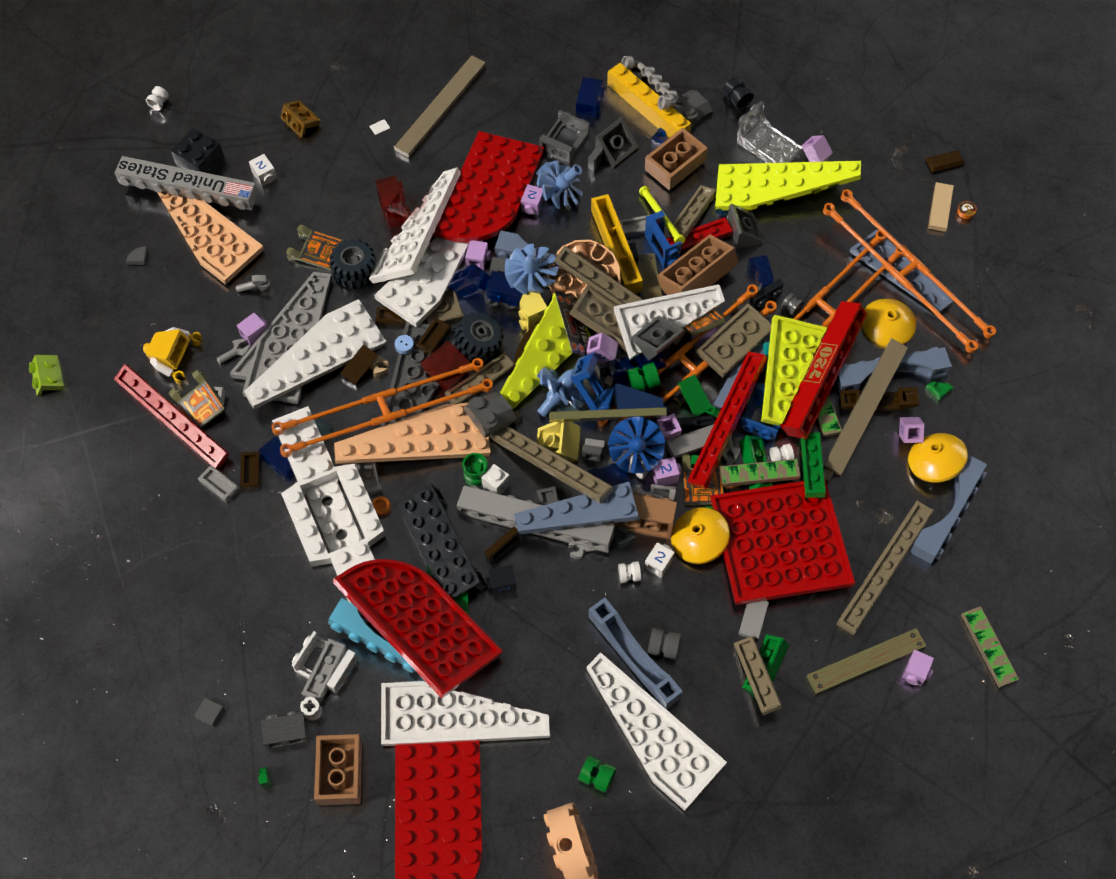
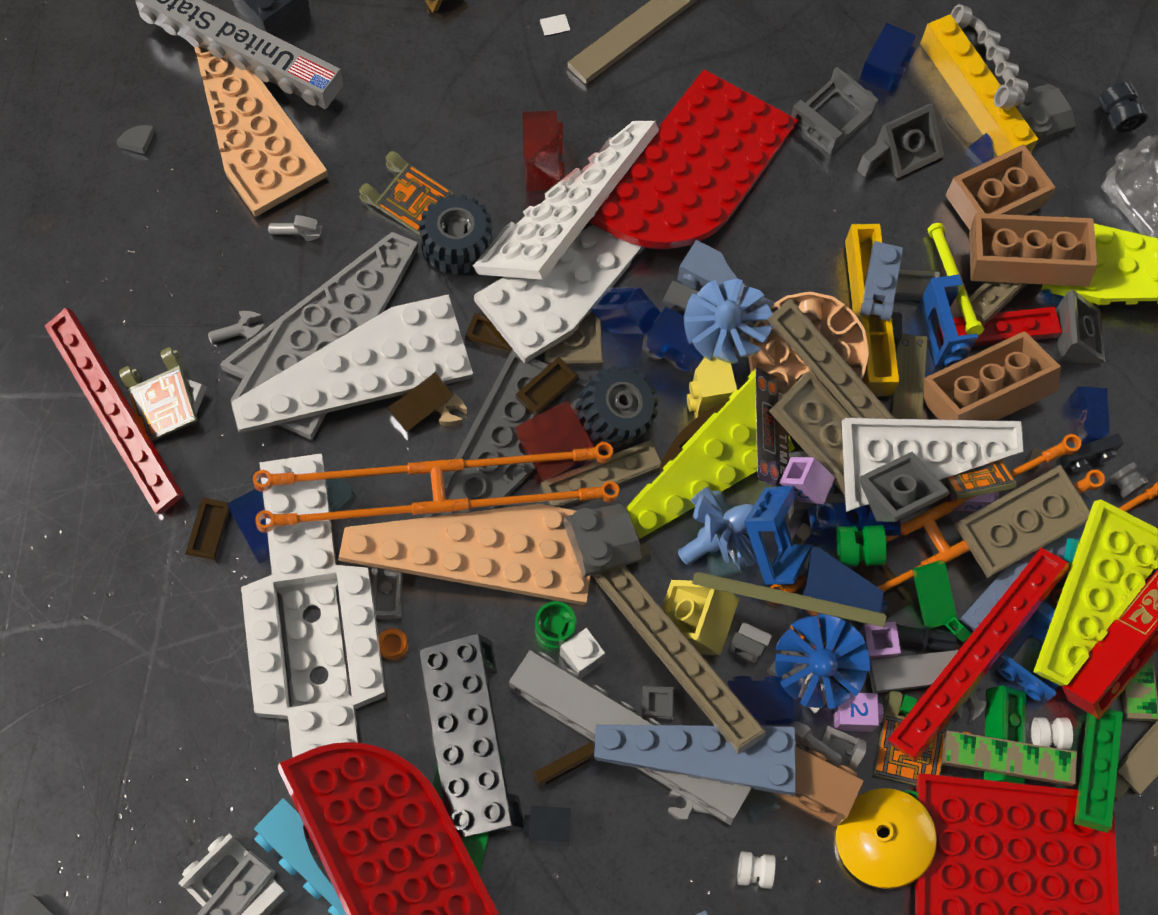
camera: 10 degrees right, 5 degrees up
yellow torso [143,327,202,385] -> none
light grey tile [198,465,240,503] -> none
lavender brick [236,313,268,346] -> none
white brick [249,154,277,186] -> none
light blue tile [395,335,414,354] -> none
lavender brick [465,240,491,270] -> none
lavender brick [521,184,544,215] -> none
medium blue piece [537,161,583,210] -> none
white brick [644,543,674,578] -> none
none -> sand blue plate [860,241,903,321]
none -> medium nougat brick [969,213,1097,287]

